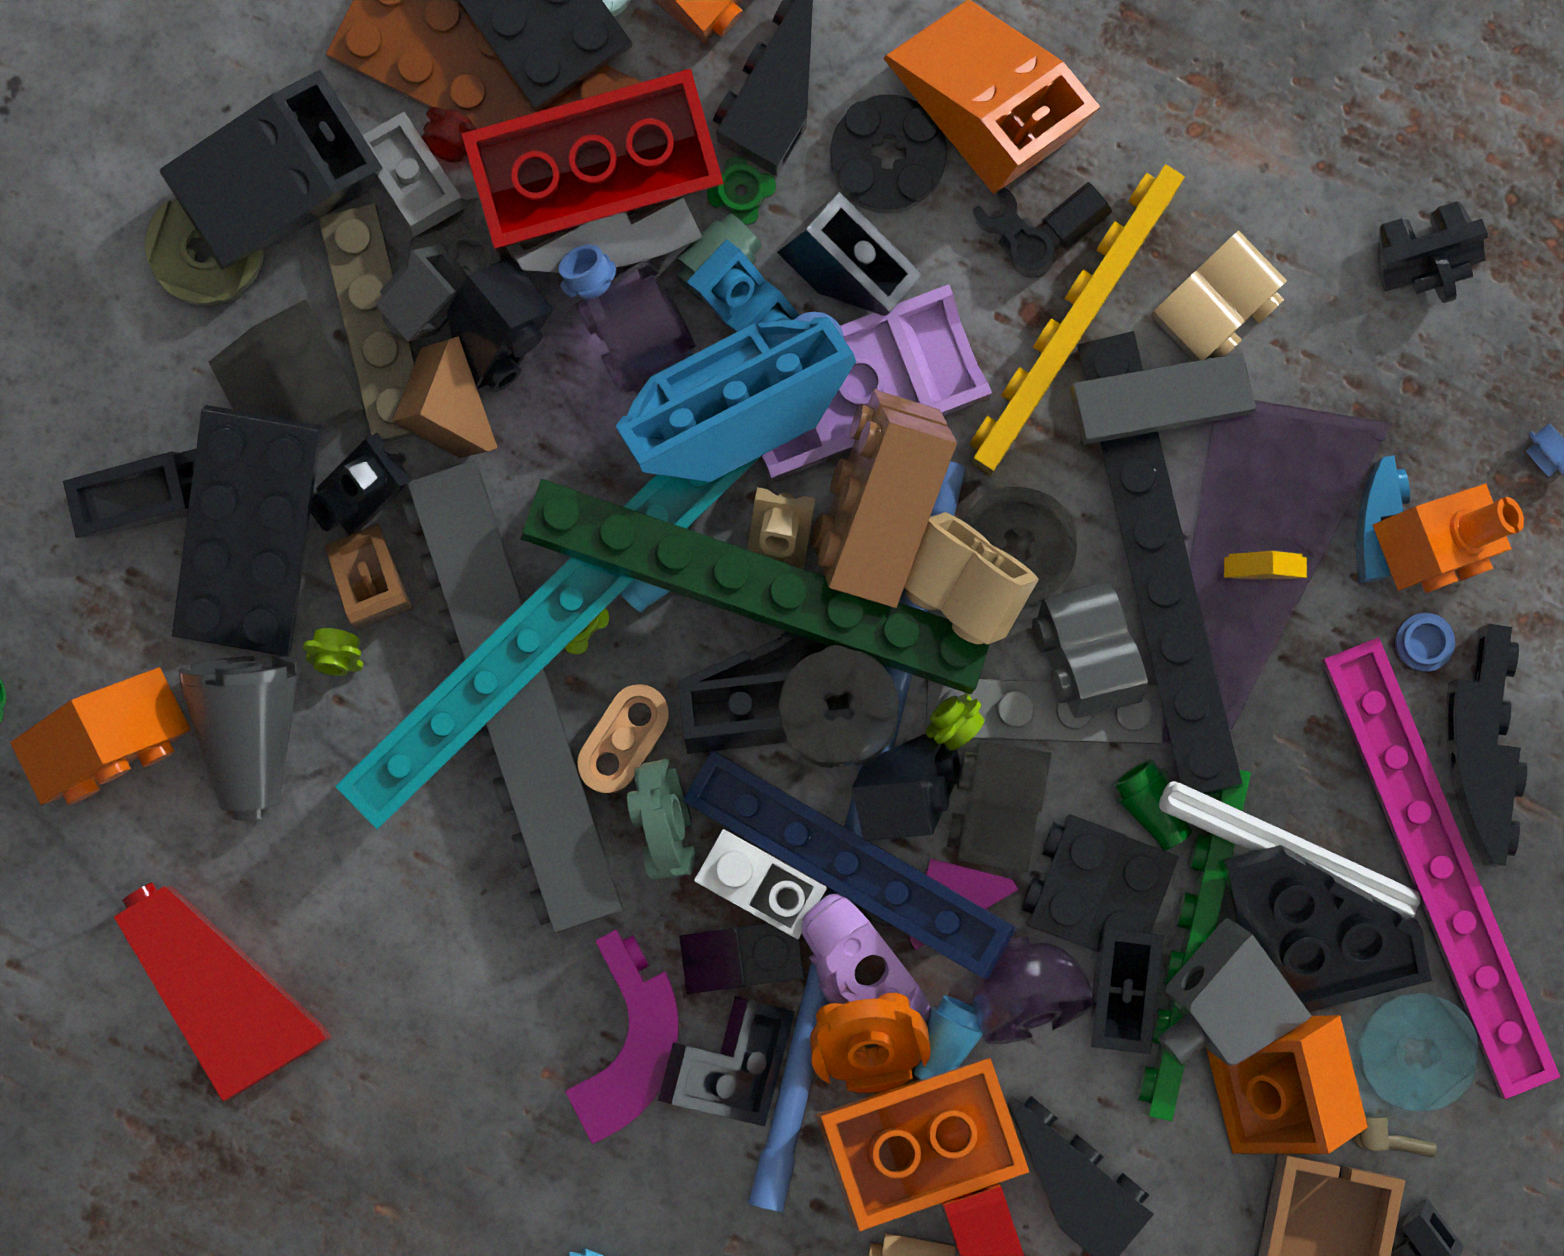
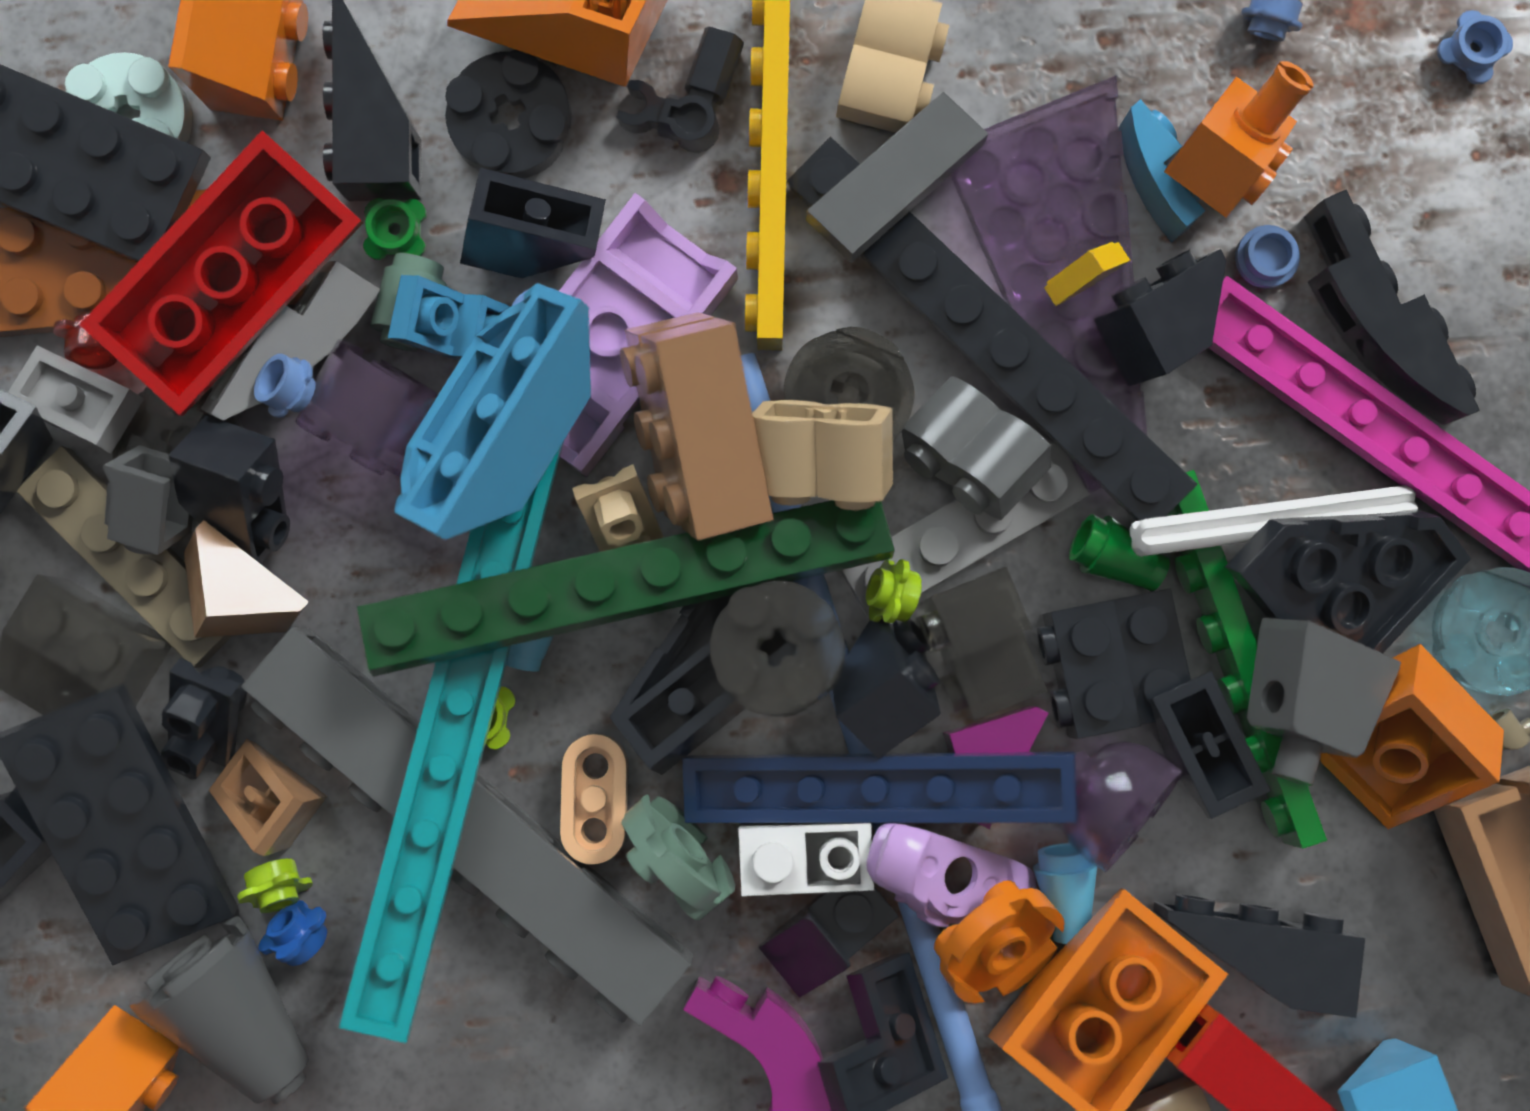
camera: 30 degrees left, 0 degrees up
none -> blue plate [258,900,328,966]
none -> black slope [1093,249,1227,387]

